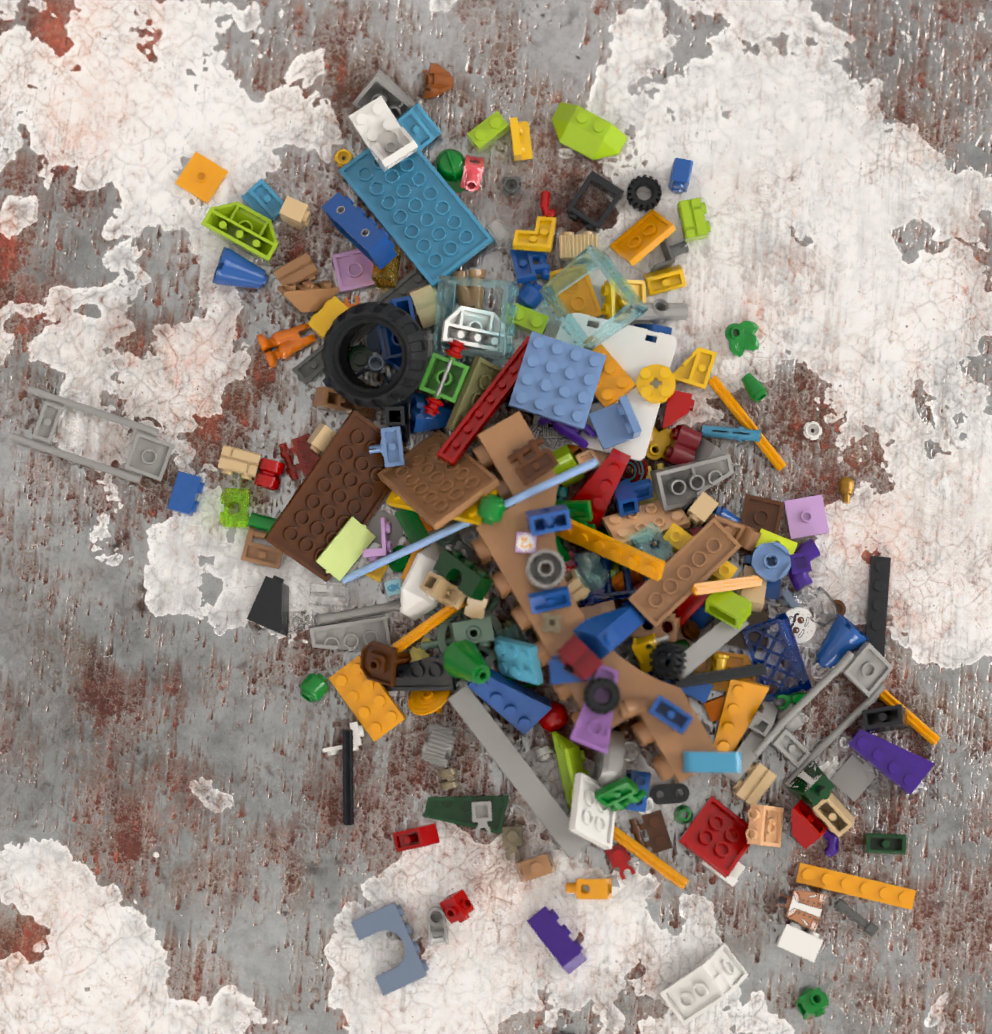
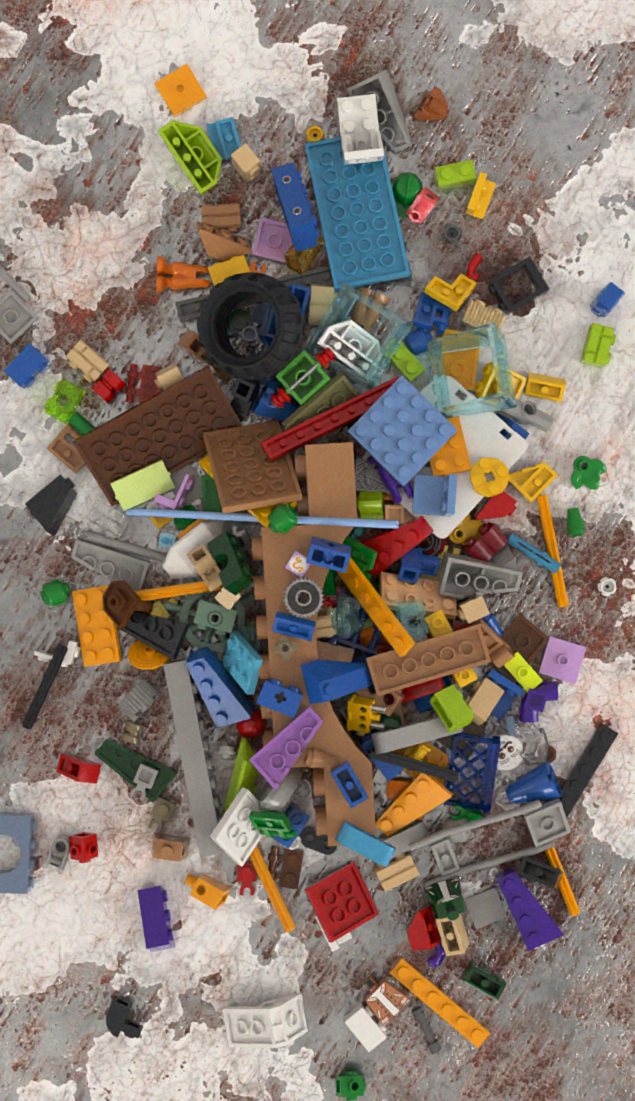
camera: 30 degrees right, 5 degrees up
blue cone [212,247,268,289] -> none
medium blue plate [369,426,405,468] -> none
dark azure plate [396,102,442,150] -> none
green cone [443,639,490,684] -> none
reddish brown plate [507,436,559,486] -> none
lime wedge [552,102,628,160] -> none
dark red brick [557,634,603,681] -> none
black tyre [583,677,621,714] -> none
light orange plate [609,209,676,267] -> none
black tyre [626,175,662,212] -> none
black tyre [649,642,687,679] -> none
dark grey bracket [650,238,689,273] -> none
green cone [673,805,693,825] -> none
reddish brown plate [681,620,700,640] -> none
light orange axle [691,575,763,595] -> none
light nougat plate [746,804,784,847] -> none
light grey leg [748,701,777,737] -> none
medium blue plate [751,542,791,582] -> none
pearl gold cylinder [838,476,854,504] -> none

